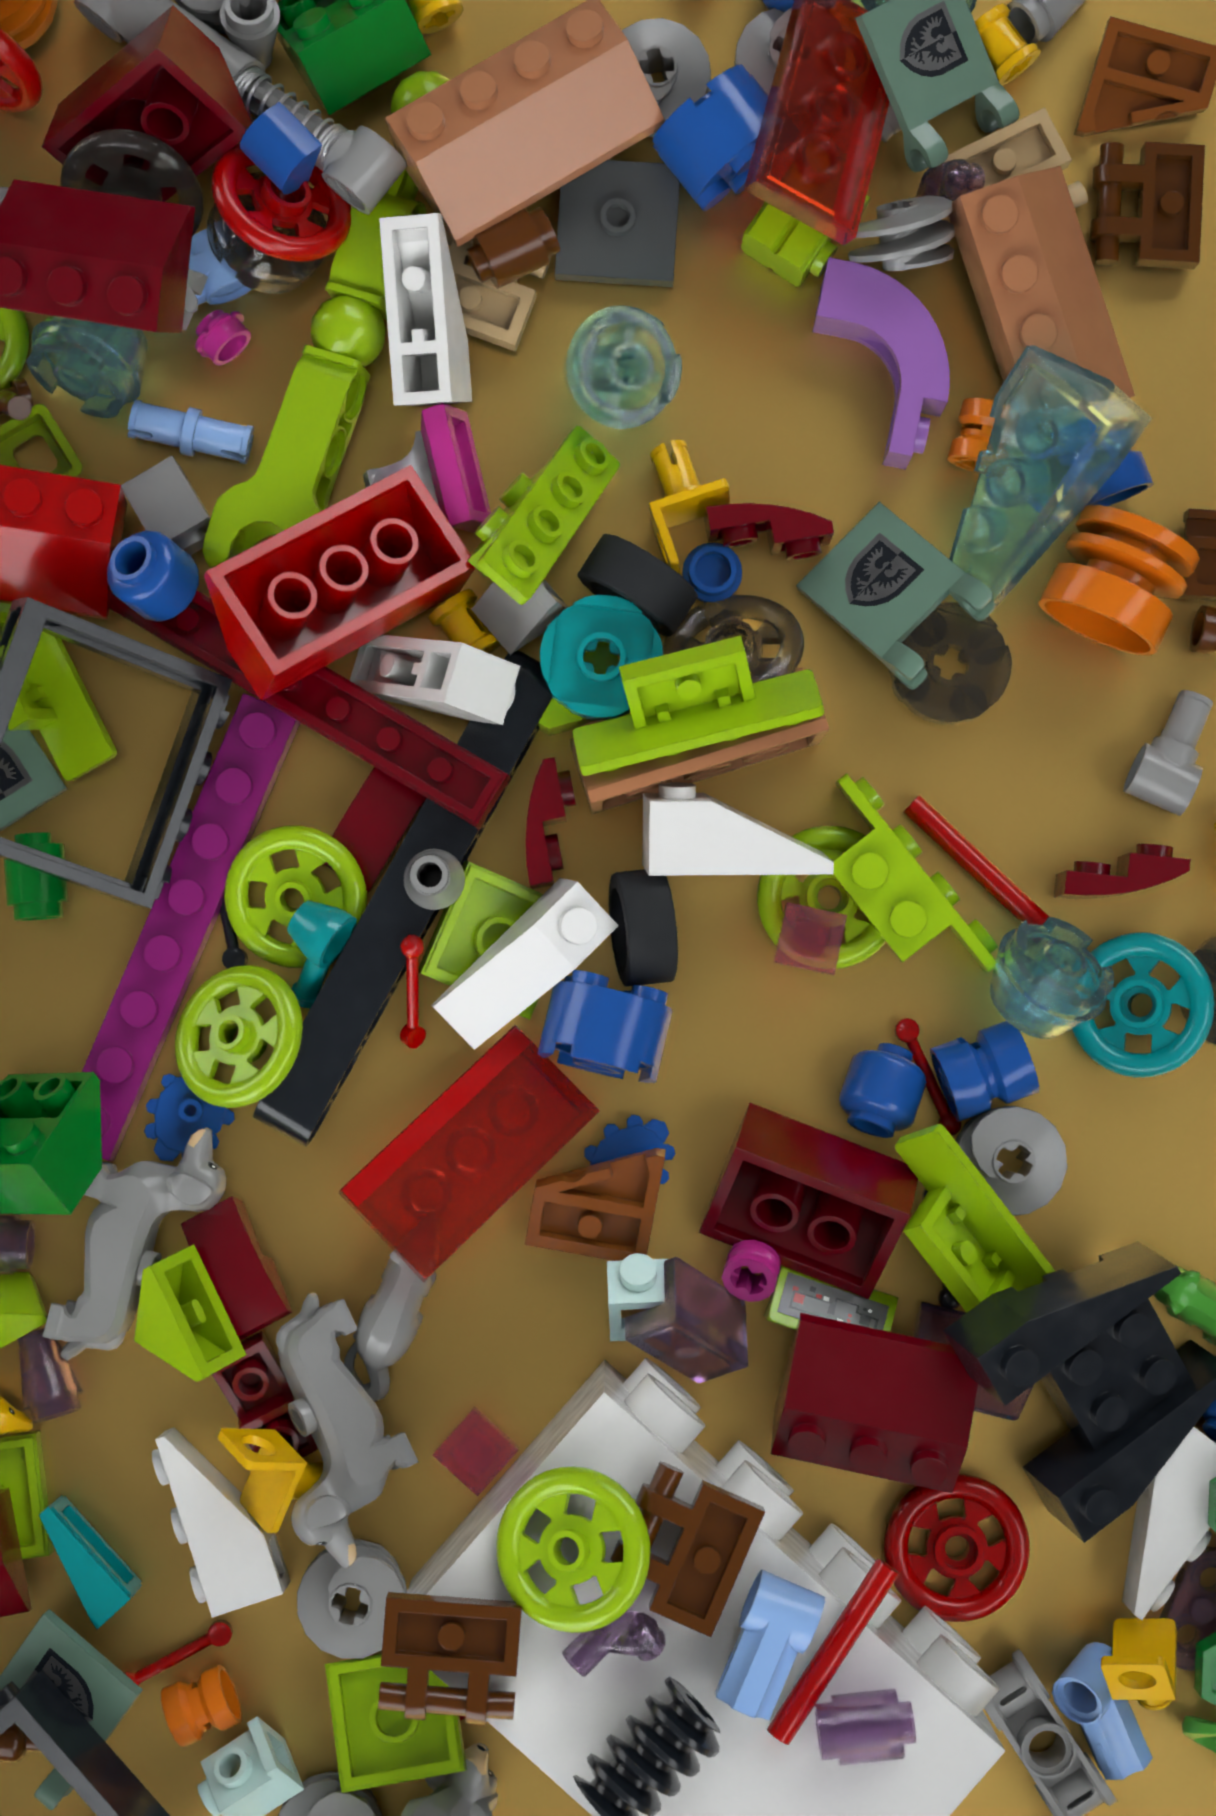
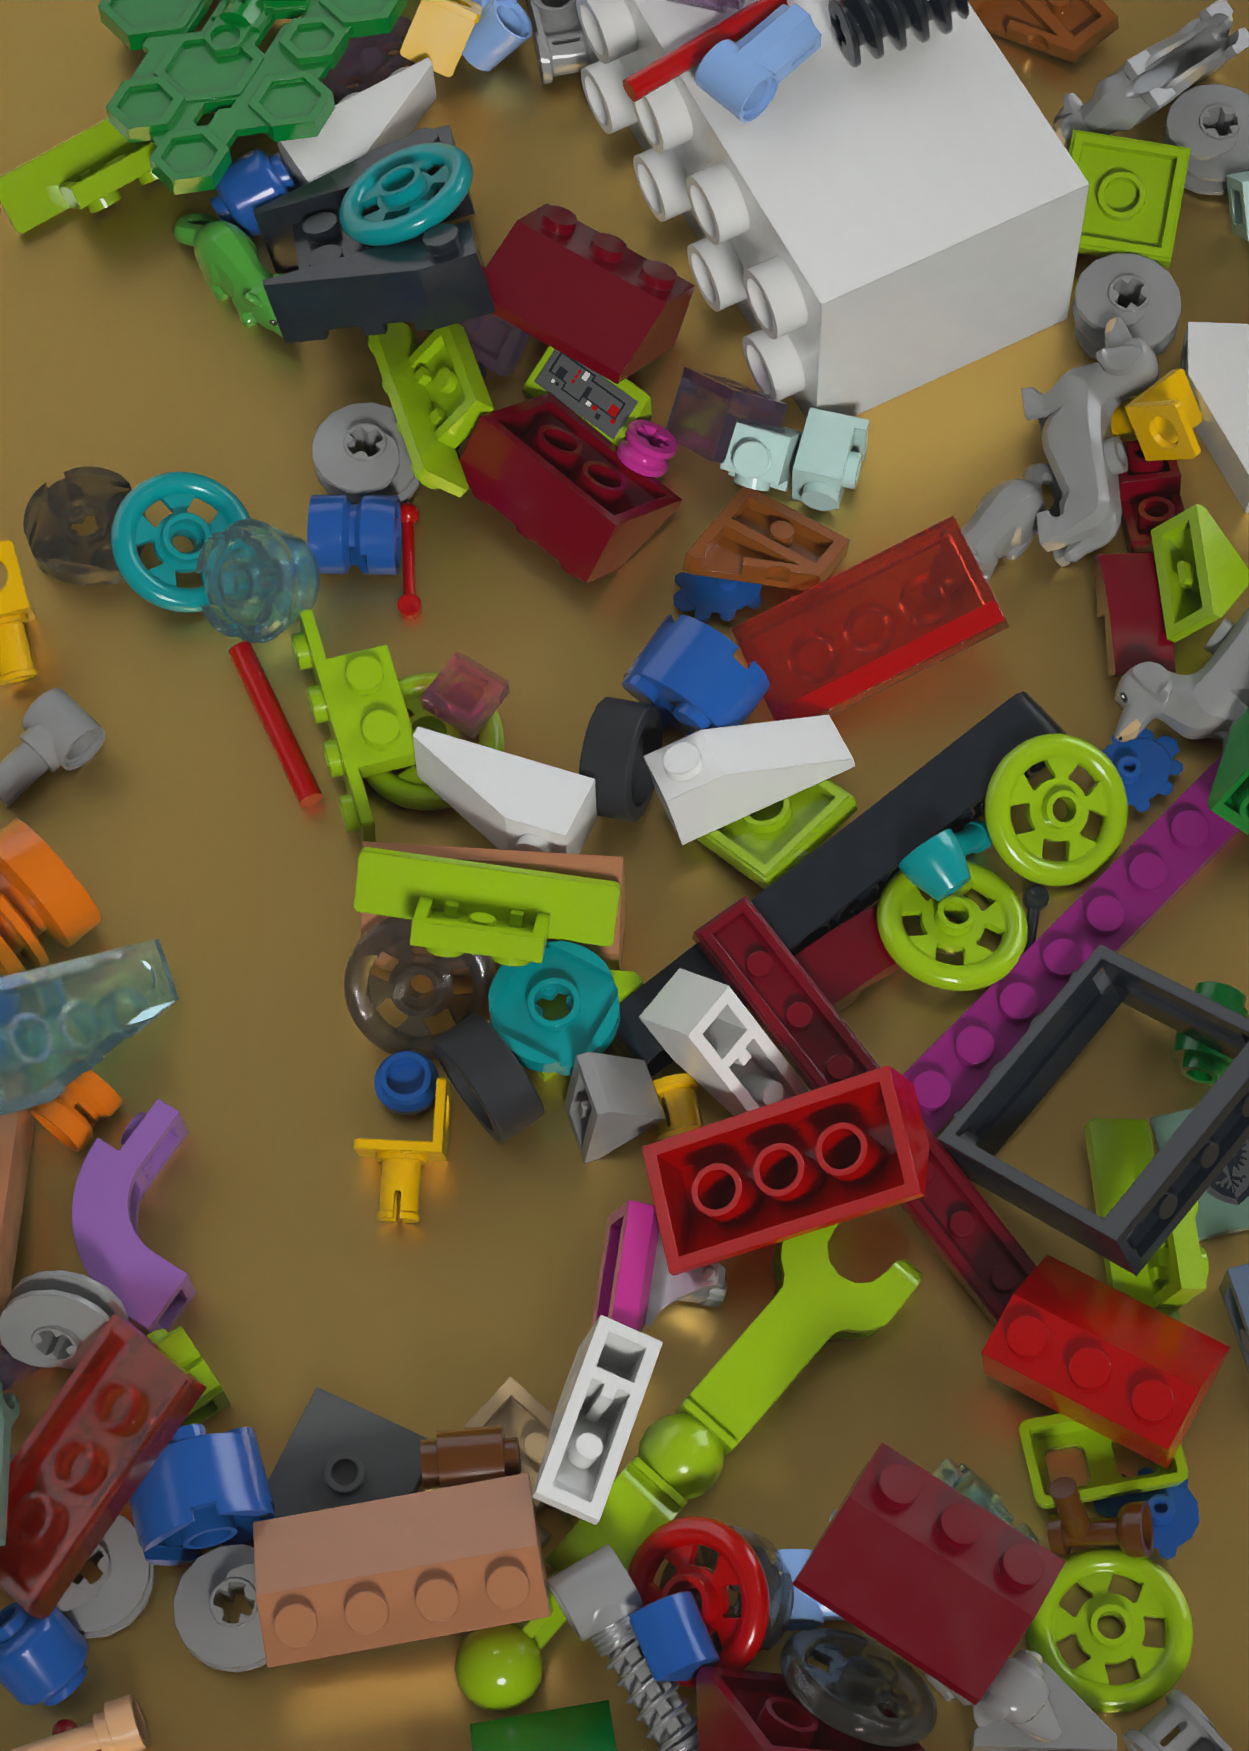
camera: 155 degrees left, 20 degrees down
blue head [107,530,199,622] -> none
light grey brick [121,456,211,555] -> none
light blue pin [127,399,254,464] -> none
dark pink plate [195,310,251,366] -> none
reddish brown plate [378,1592,522,1725] -> none
red hinge [400,934,426,1049] -> none
light grey cone [404,849,465,910] -> none
clear pink plate [432,1406,519,1496] -> none
lime bracket [468,426,620,605] -> none
lime plate [496,1466,651,1633] -> none
dark red slope [526,757,576,889] -> none
clear purple arm [562,1611,666,1677] -> none
clear light blue cone [564,305,682,429] -> none
reddish brown plate [610,1461,765,1637] -> none
dark red slope [704,503,834,560] -> none
sand green flag [796,502,996,690] -> none
blue head [839,1043,926,1138] -> none
red plate [884,1474,1030,1622] -> none
clear smoke plate [889,602,1012,725] -> none
dark red slope [1054,844,1191,899] -> none
none -> teal plate [339,142,473,246]
none -> light aqua brick [792,407,869,511]

